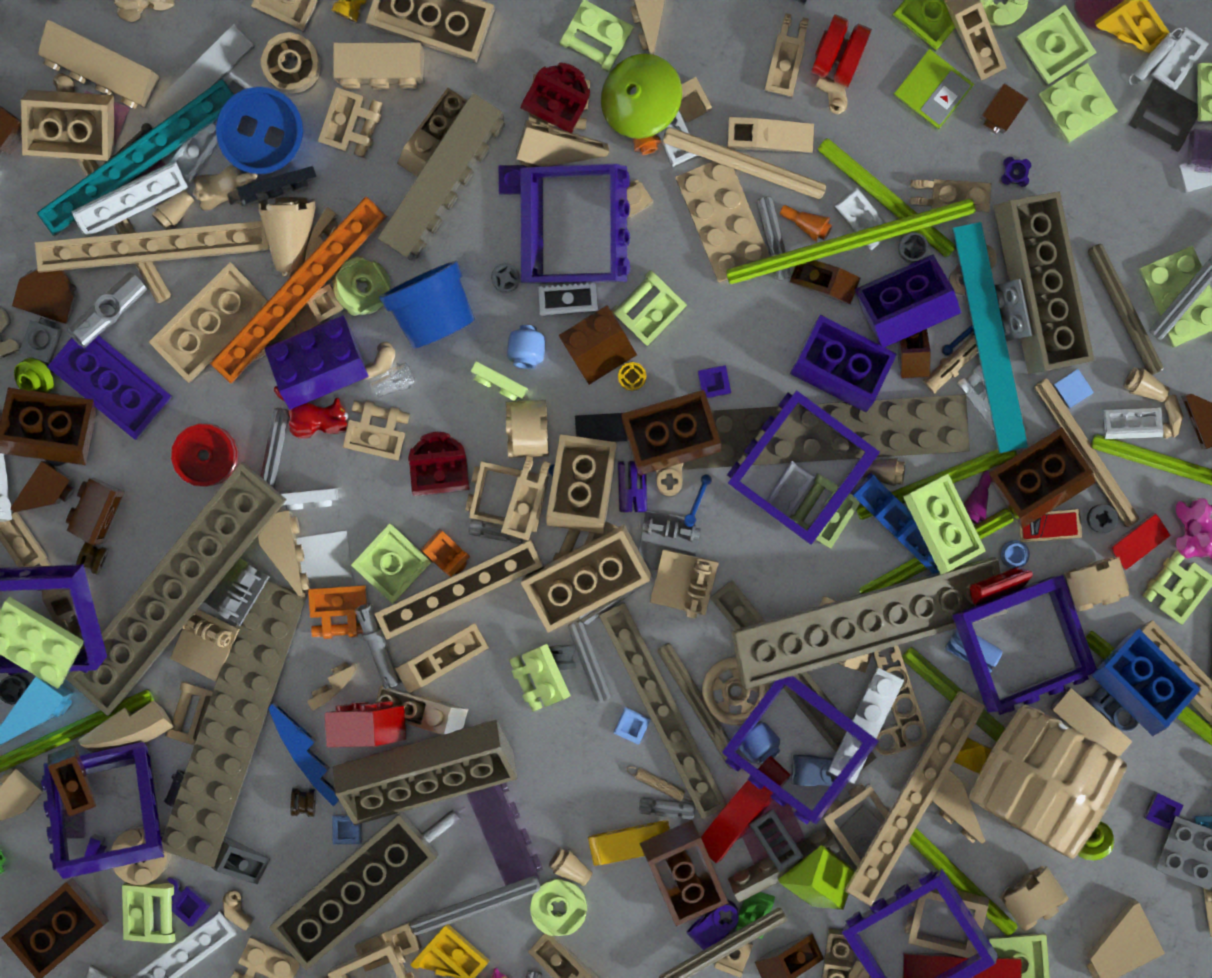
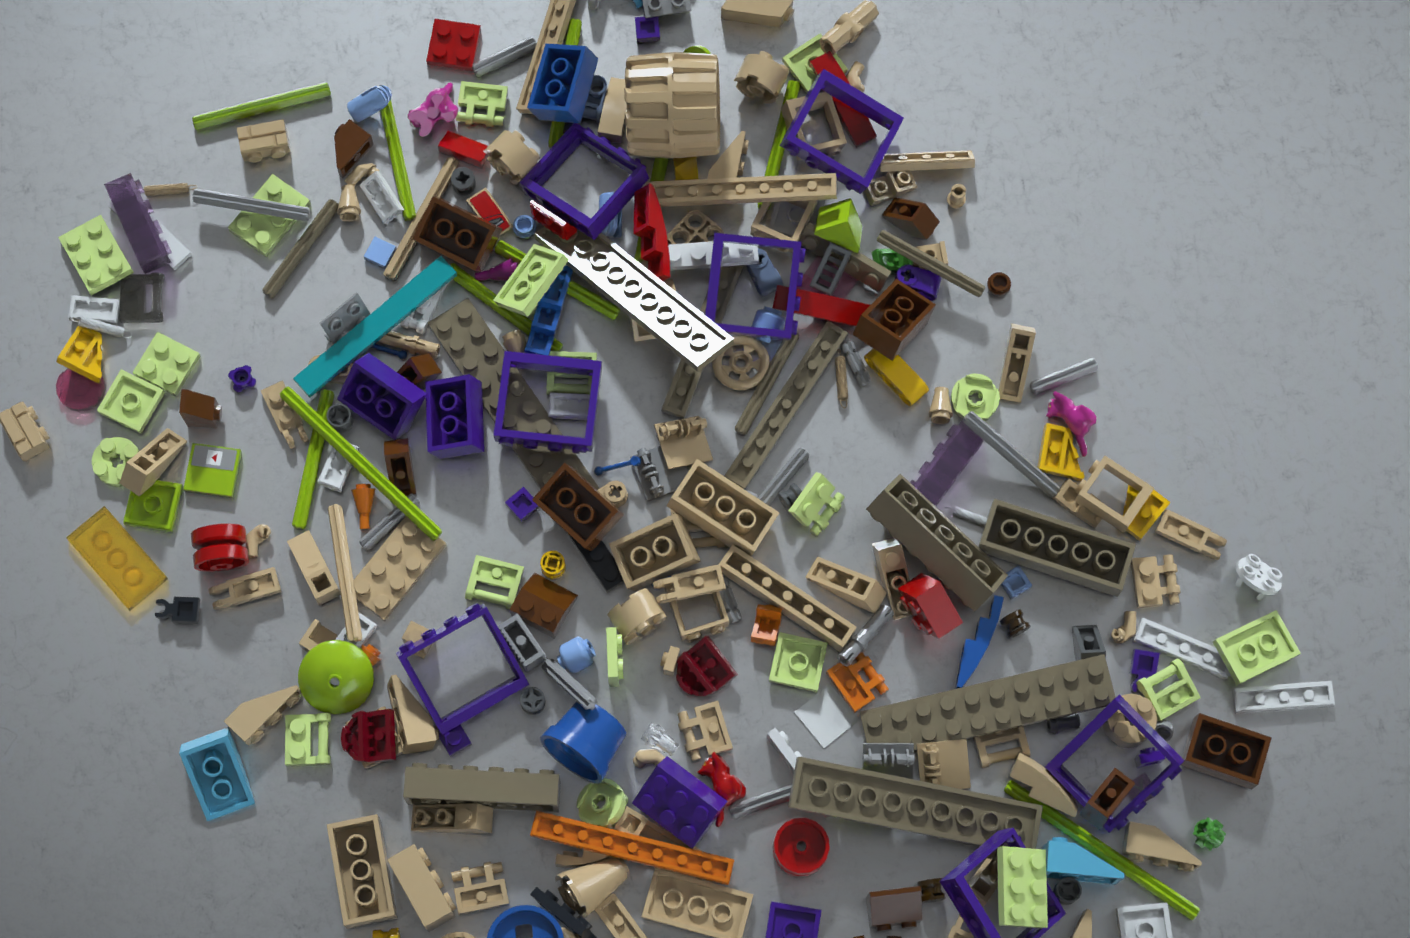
camera: 125 degrees left, 15 degrees down
tan slope [258,511,310,597] -> none
tan slope [307,662,358,711] -> none
light blue tile [613,707,651,745] -> none
dark purple arm [618,461,647,512] -> none
dark tan brick [994,191,1094,375] -> none
none -> light grey axle [542,658,597,710]
none -> red slope [633,183,670,281]
none -> tan plate [660,646,680,677]
none -> light grey hinge [1155,719,1174,741]

